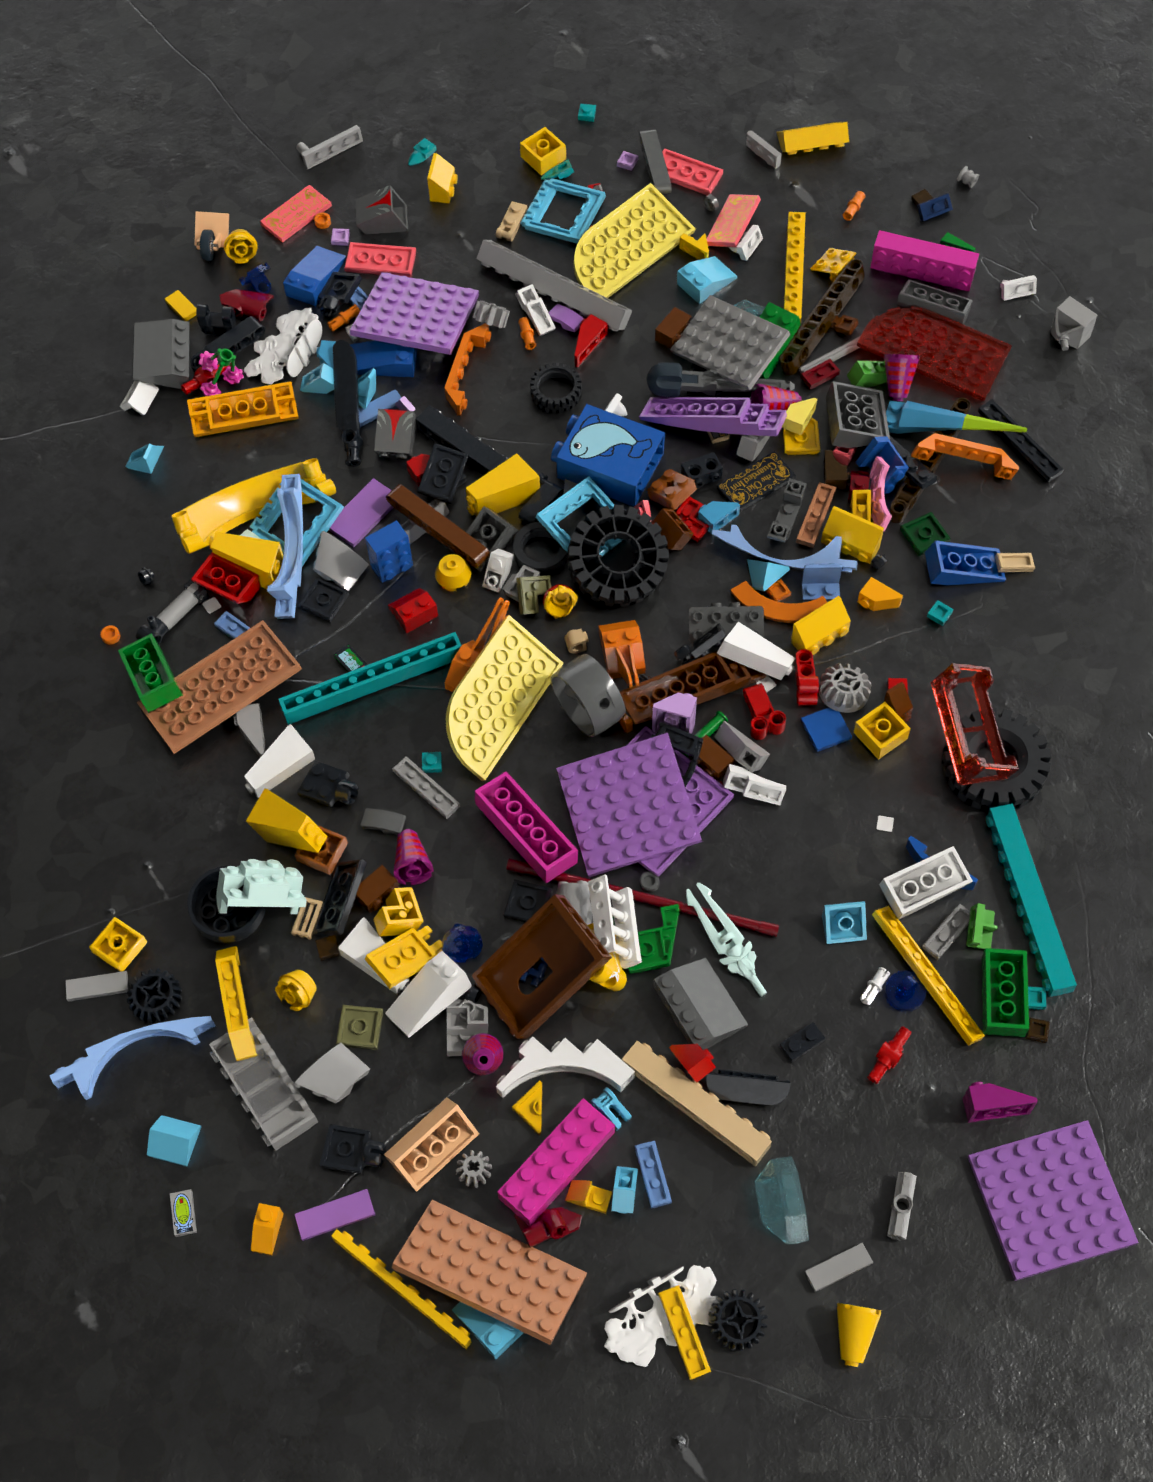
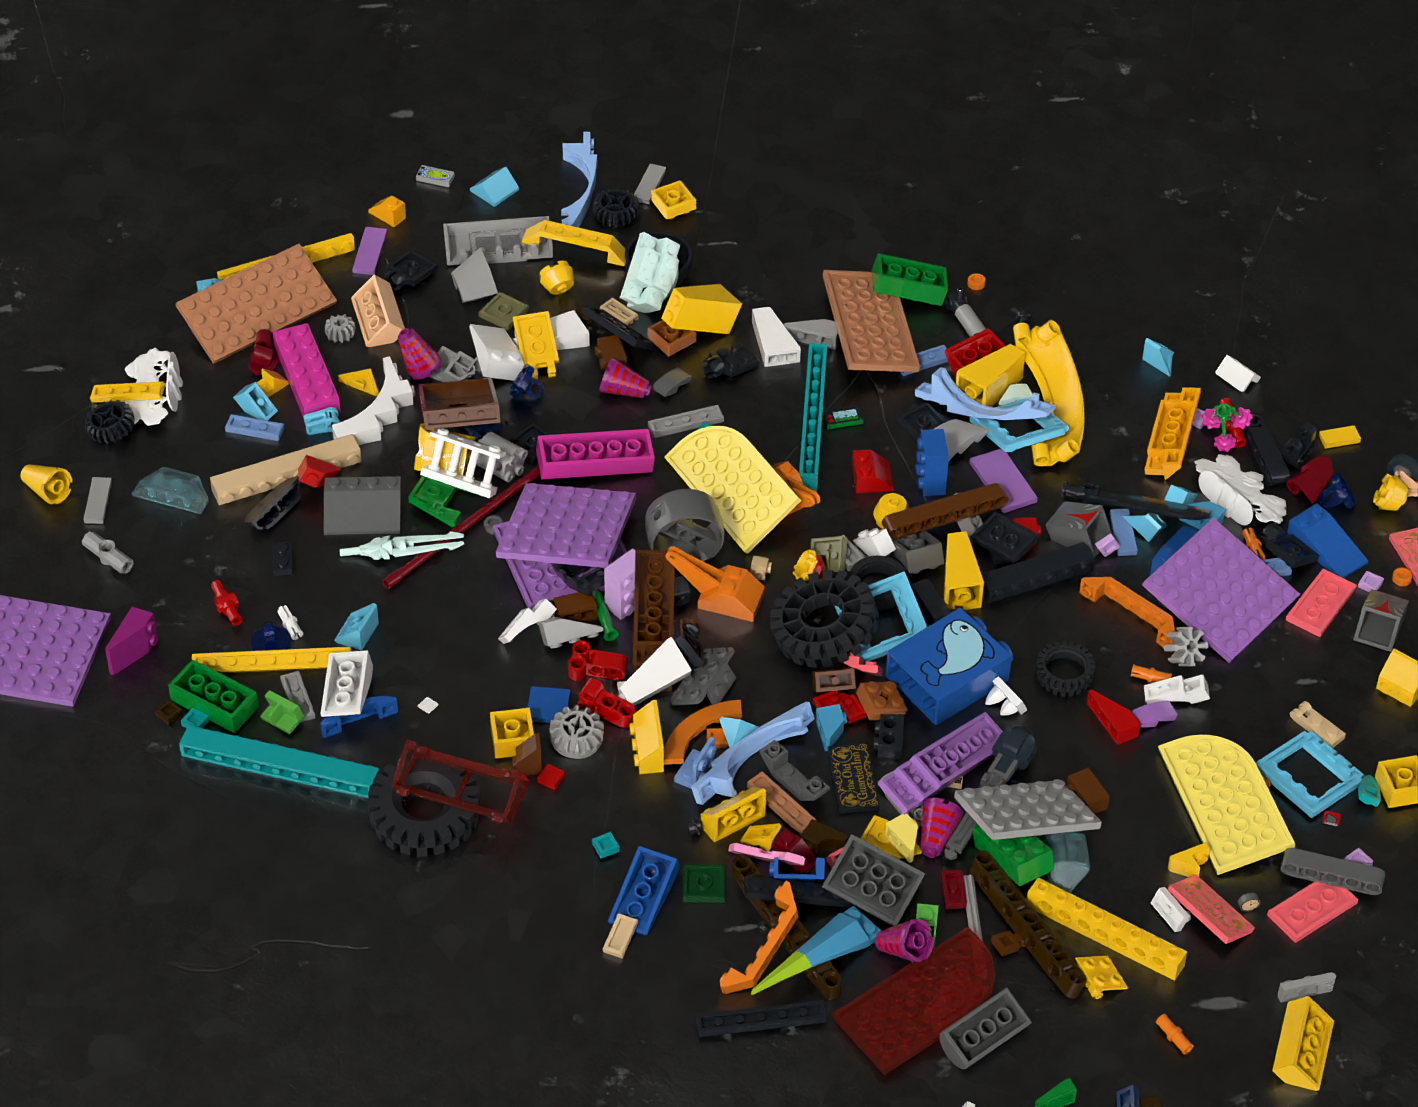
camera: 115 degrees right, 15 degrees down
dark grey slope [132,319,189,389] -> none
yellow brick [373,887,424,937] -> none
light grey brick [476,240,632,332] -> none
medium azure slope [677,256,737,304] -> none
light orange slope [857,577,903,611] -> none
dark pink brick [870,230,979,291] -> none

